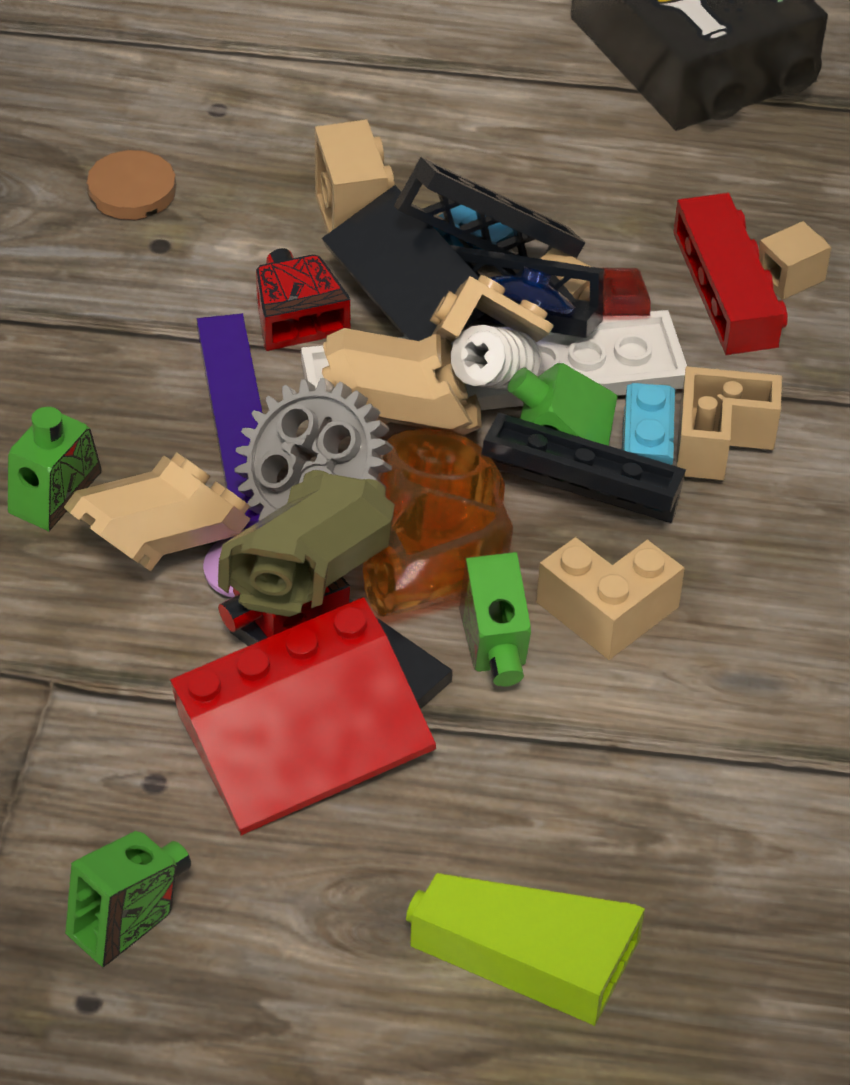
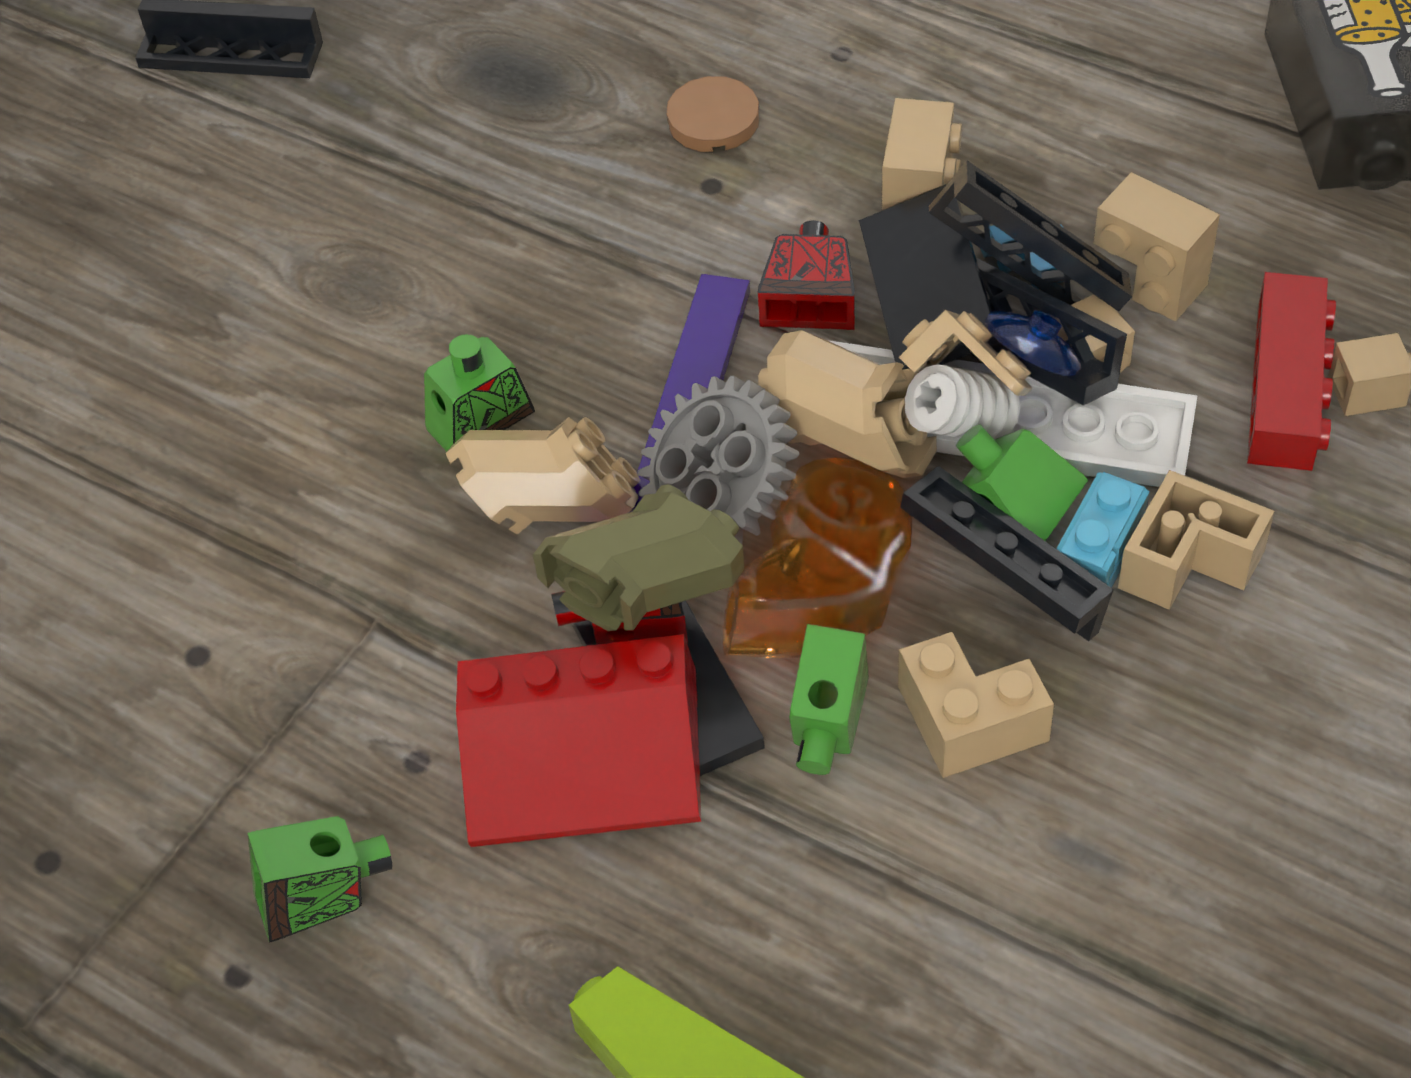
camera: 30 degrees right, 5 degrees up
clear red plate [602,268,651,316] -> none
none -> tan brick [1094,172,1220,322]

